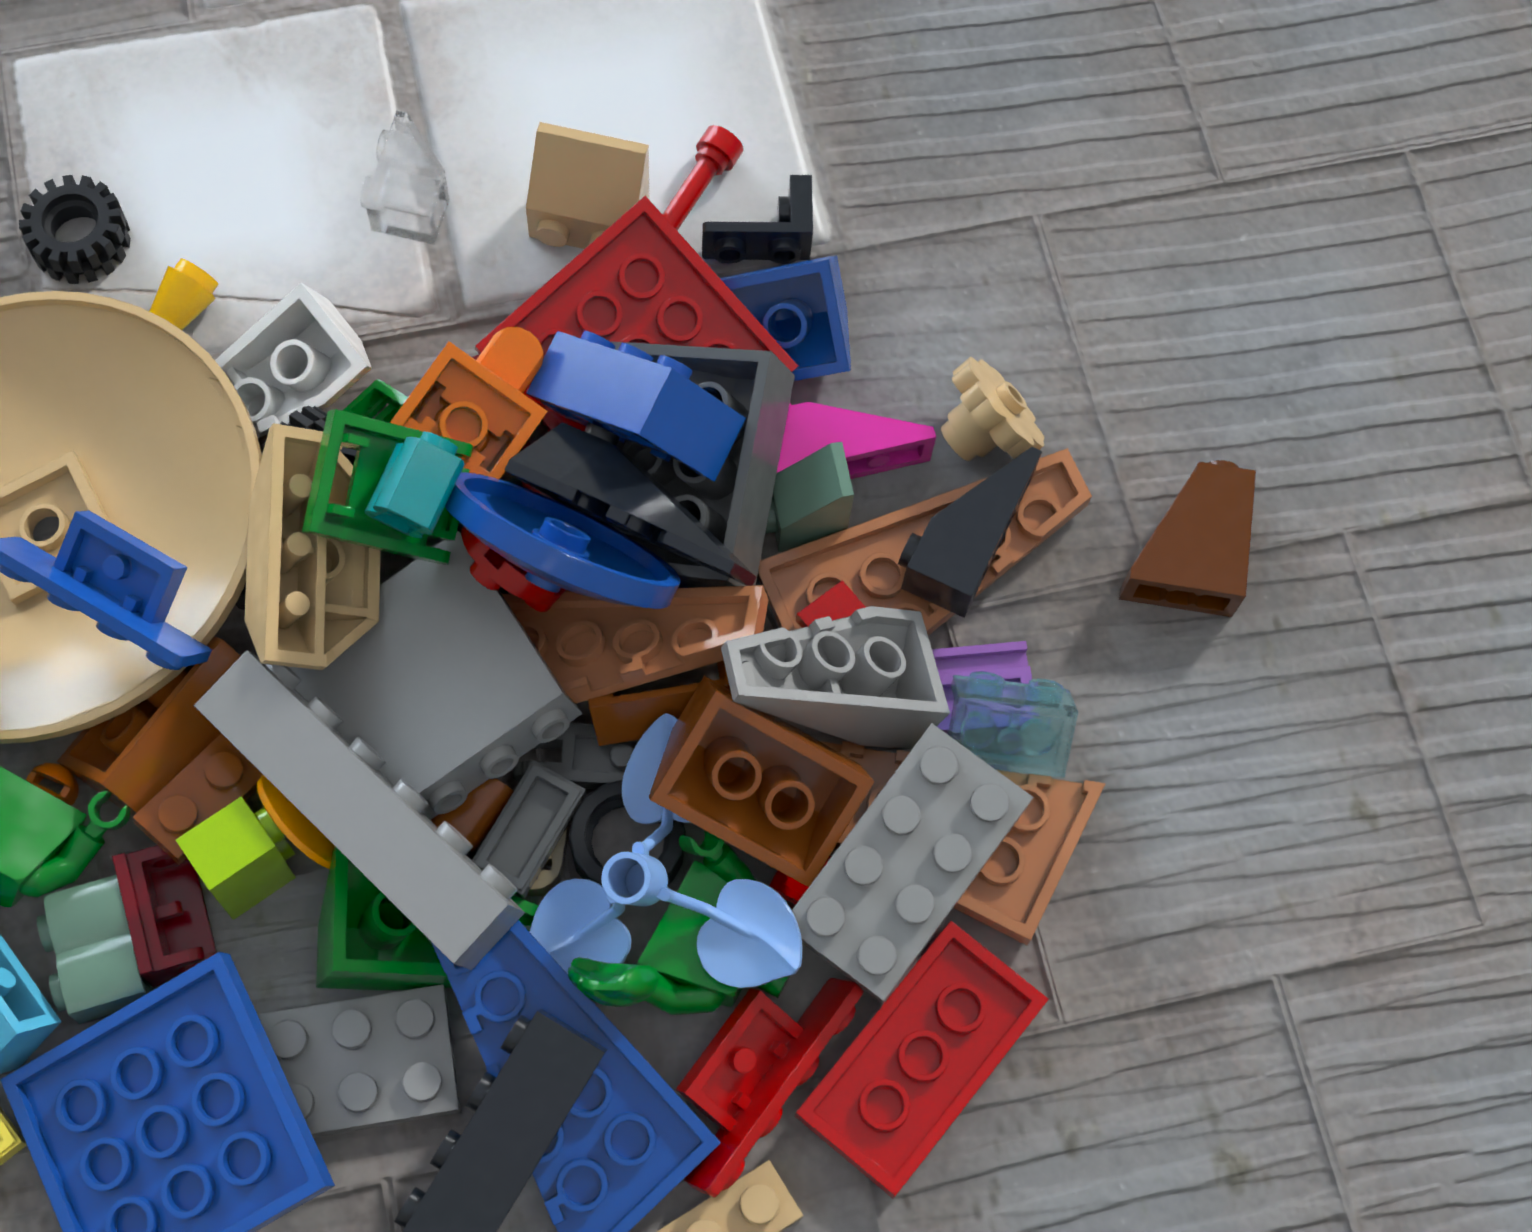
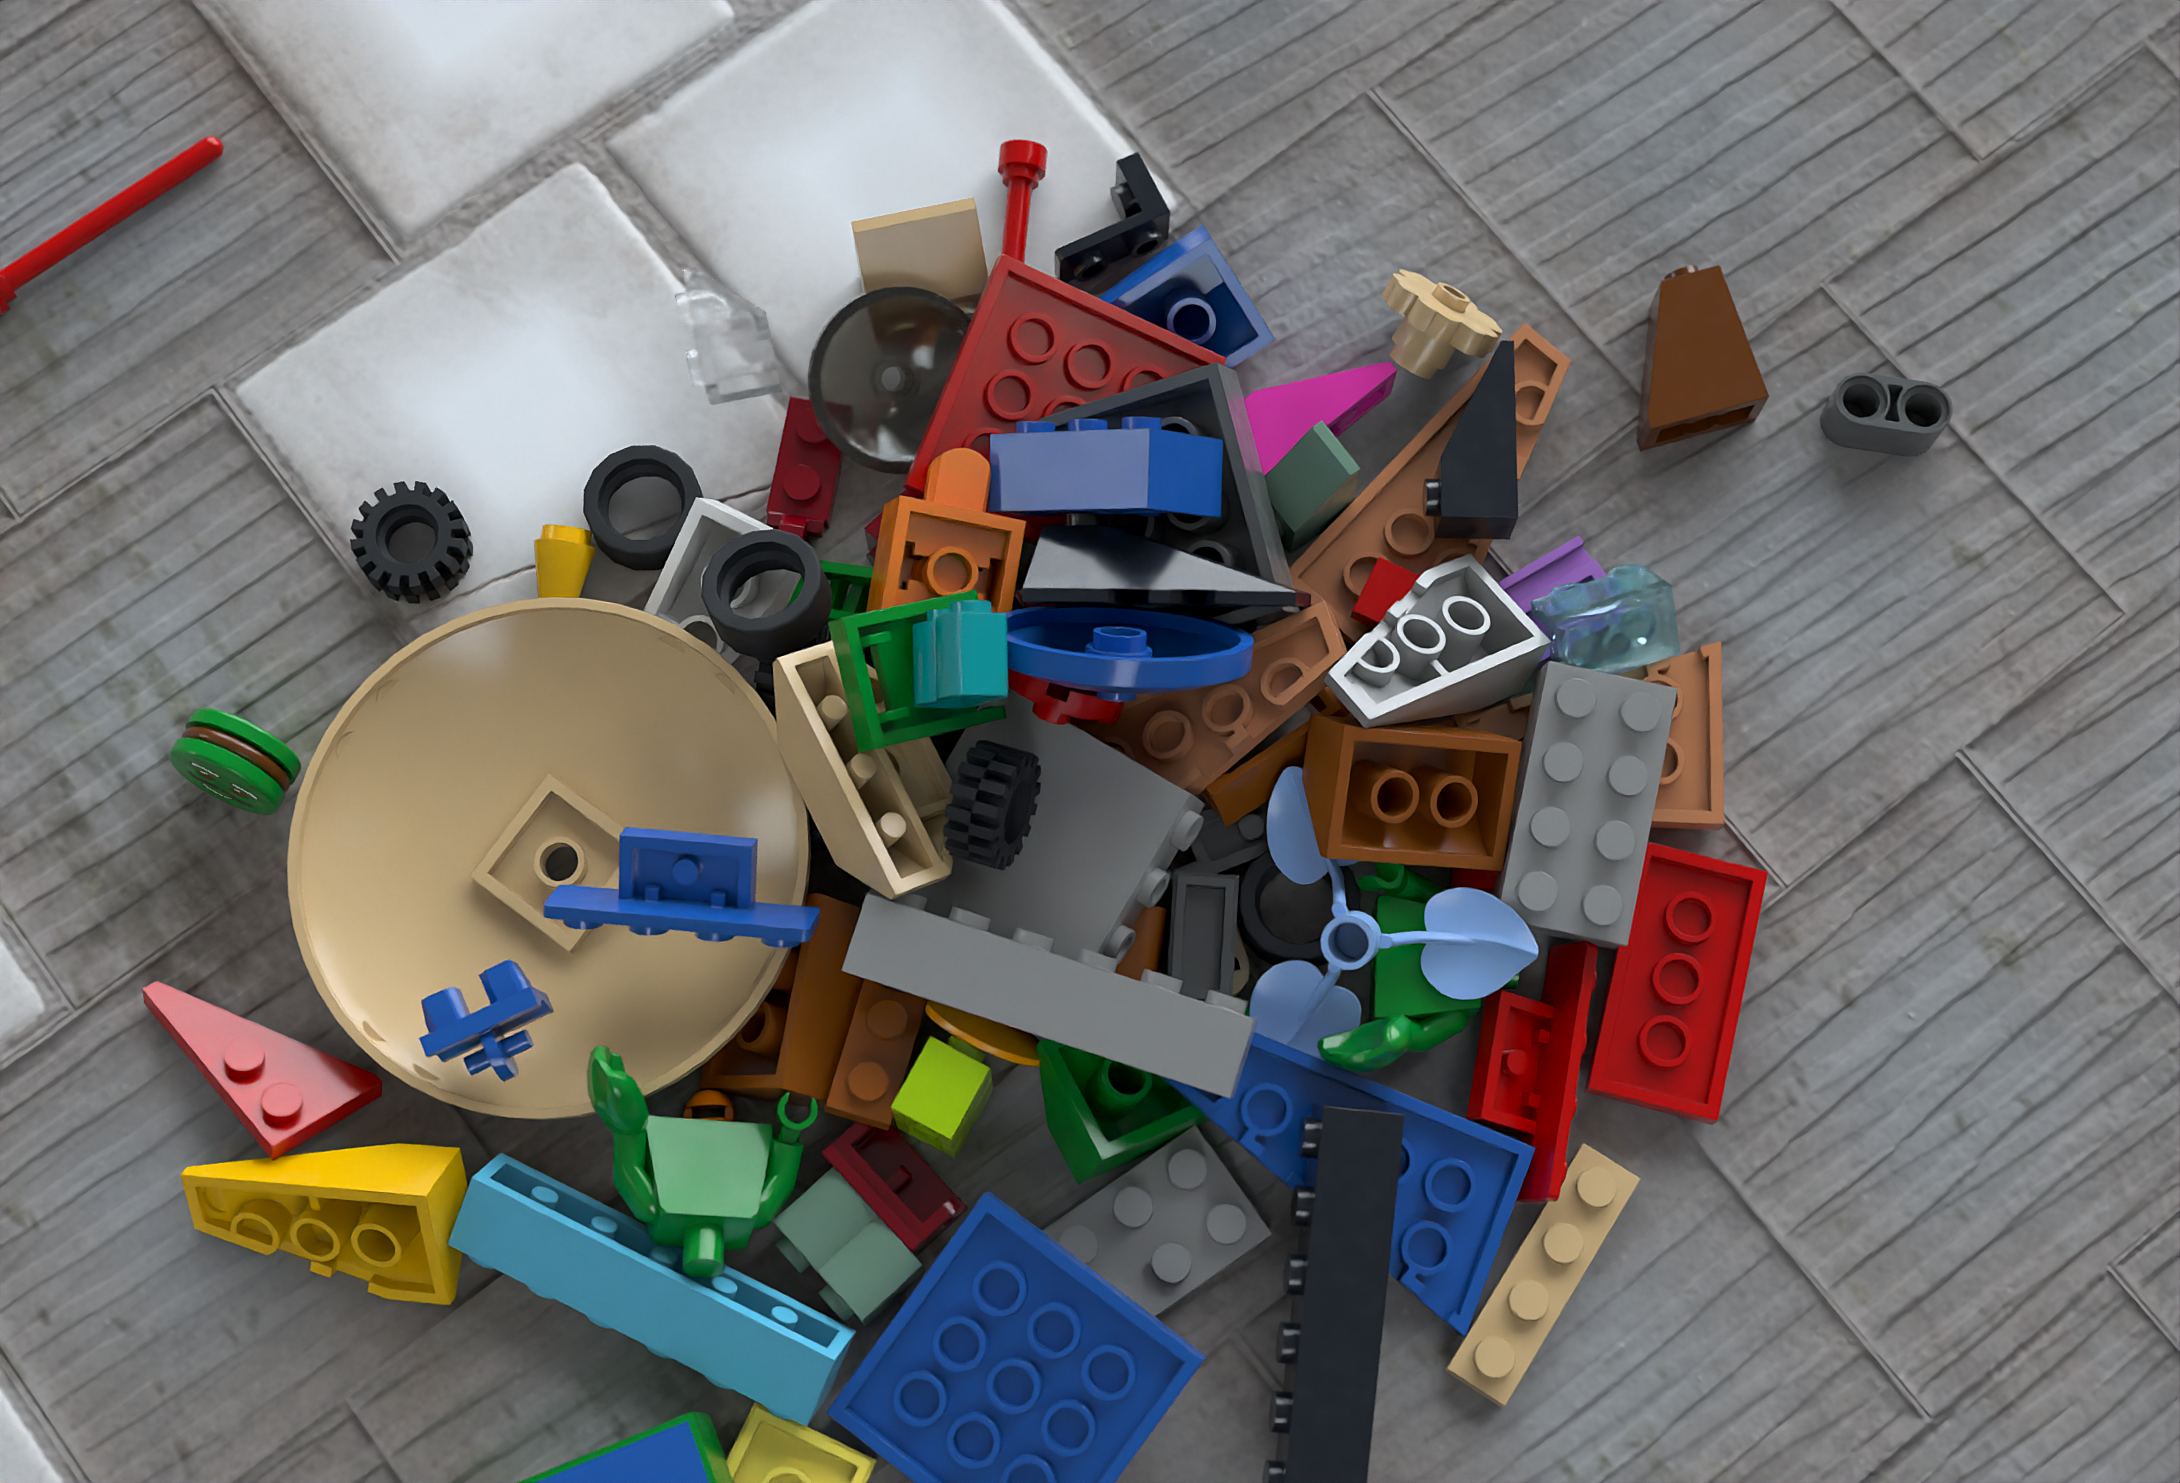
camera: 20 degrees left, 5 degrees up
none -> black tyre [583,445,704,571]
none -> black tyre [701,529,832,659]
none -> dark red hinge [766,396,852,543]
none -> clear smoke dish [808,286,971,474]
none -> black tyre [943,740,1041,870]
none -> dark grey beam [1820,373,1953,456]

